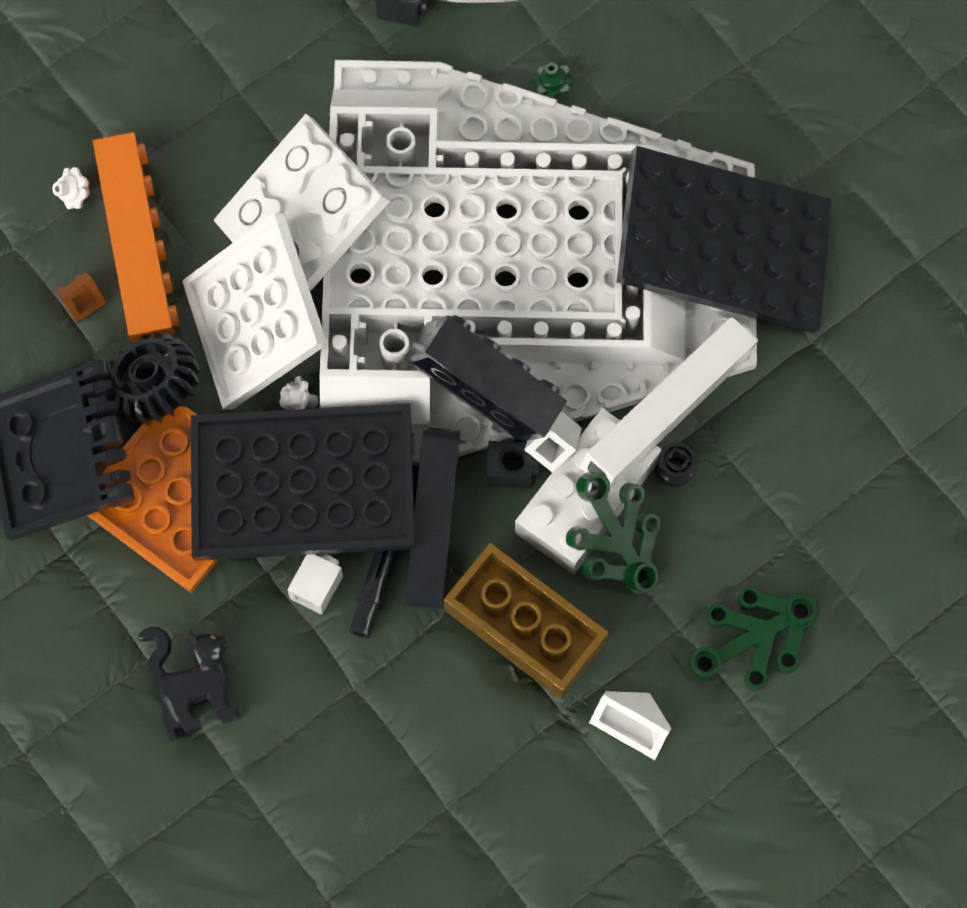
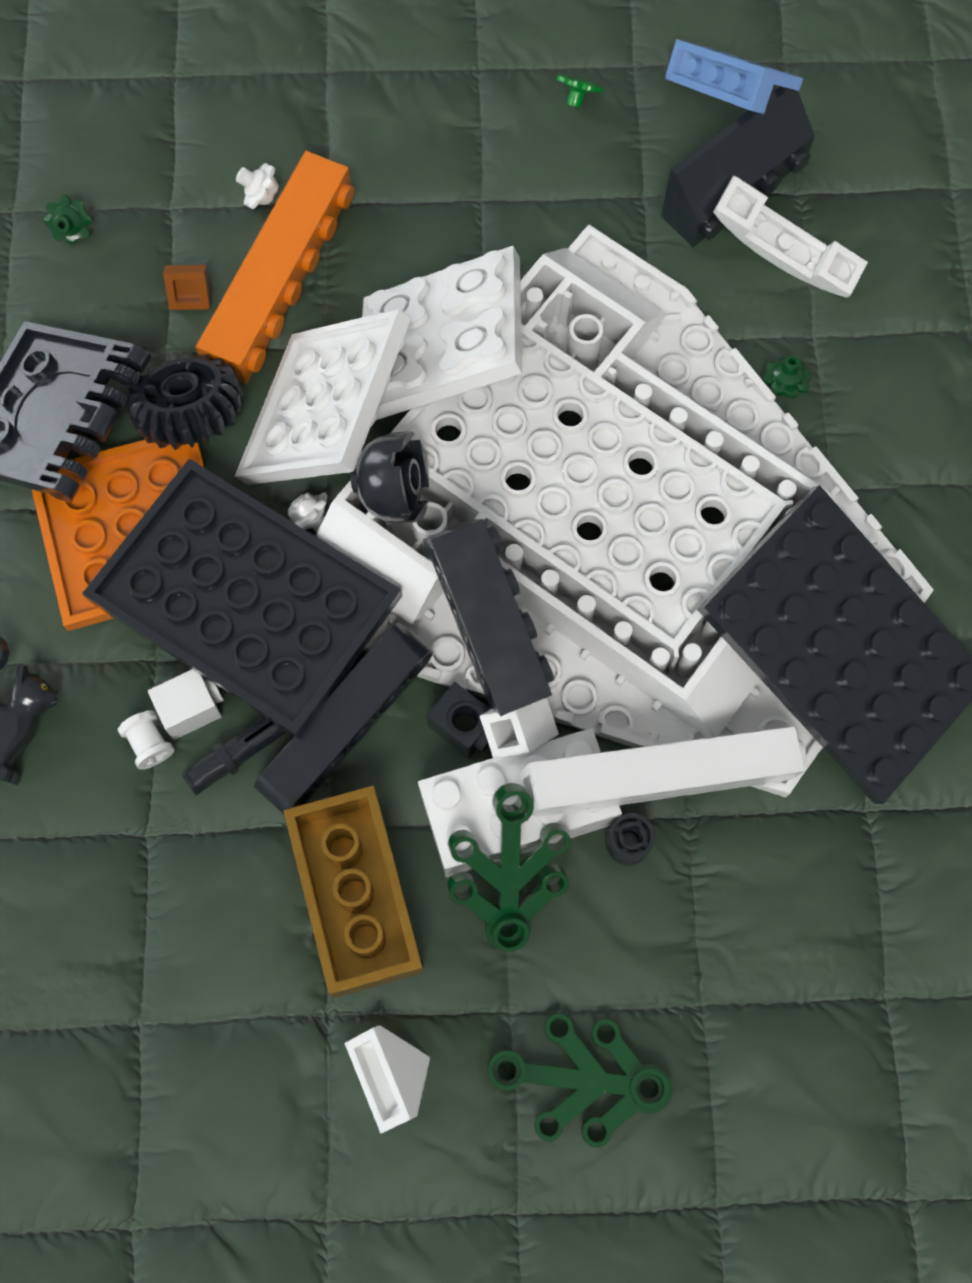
camera: 35 degrees right, 0 degrees up
none -> white bush [118,710,174,770]
none -> black cylinder [350,431,429,523]

